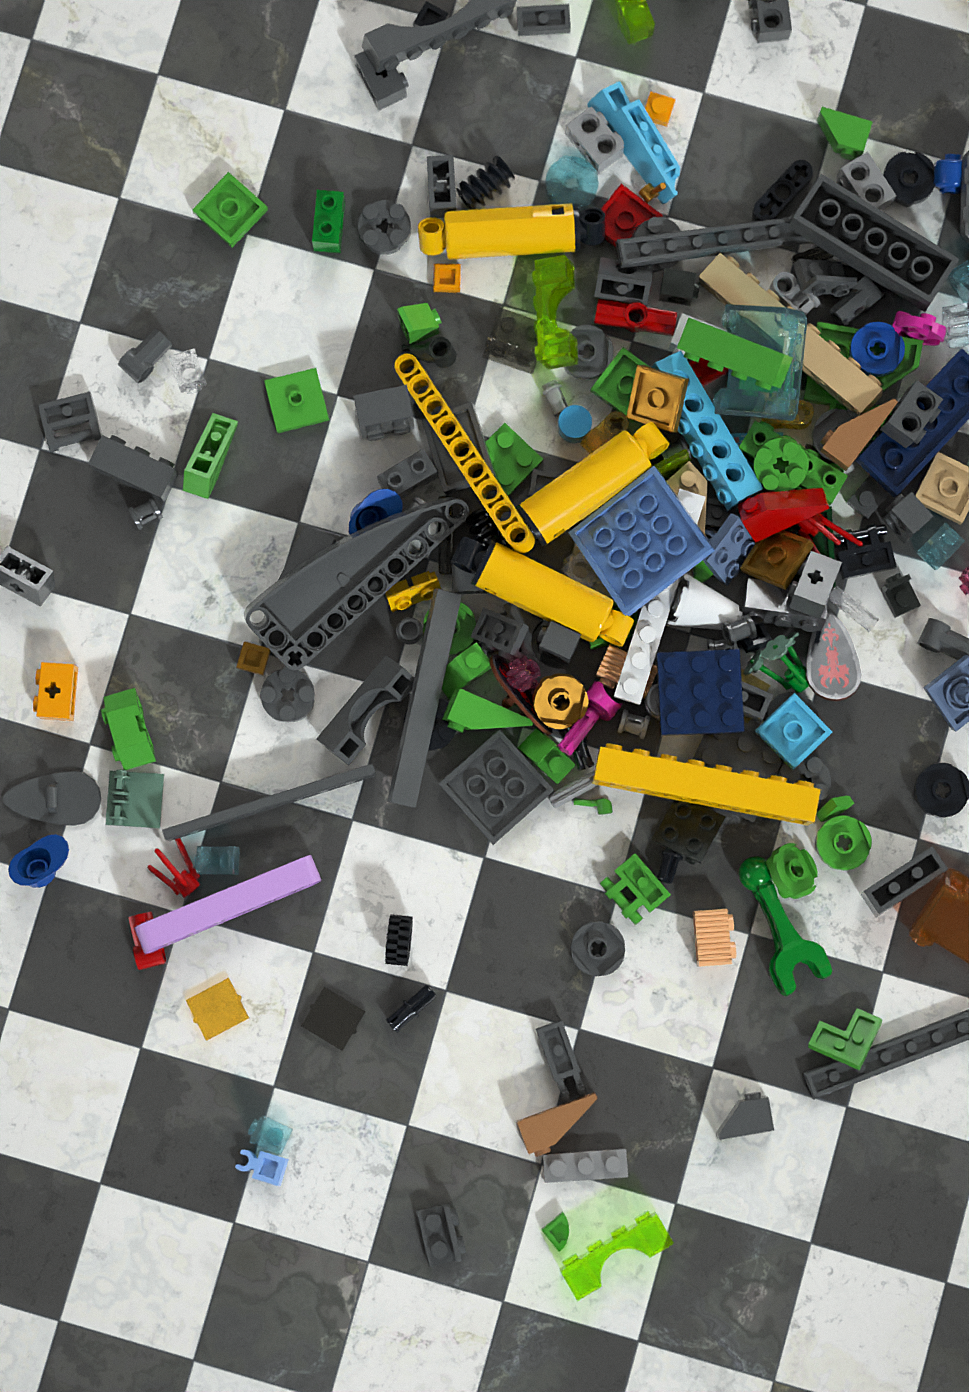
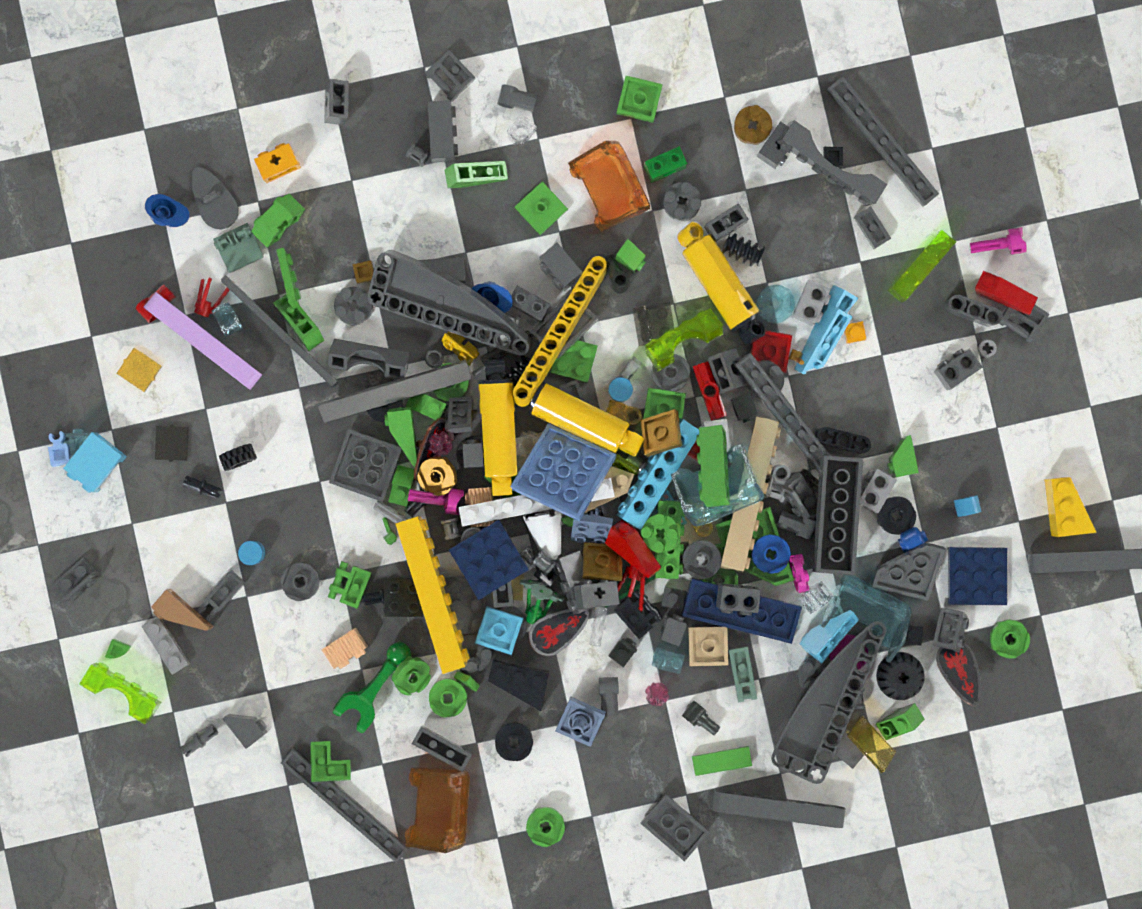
camera: 60 degrees right, 5 degrees up
light orange tile [434,264,461,293] -> none
medium nougat slope [820,399,898,471] -> none
none -> medium azure panel [63,432,127,493]
none -> dark grey pin [180,724,218,757]
none -> dark azure piece [238,541,265,565]
none -> bright green slope [273,294,325,351]
none -> bright green plate [277,248,301,308]
none -> black wedge [488,660,549,711]
none -> clear orange windscreen [568,141,650,232]
none -> pearl gold plate [734,105,772,145]
none -> dark azure piece [954,495,982,517]

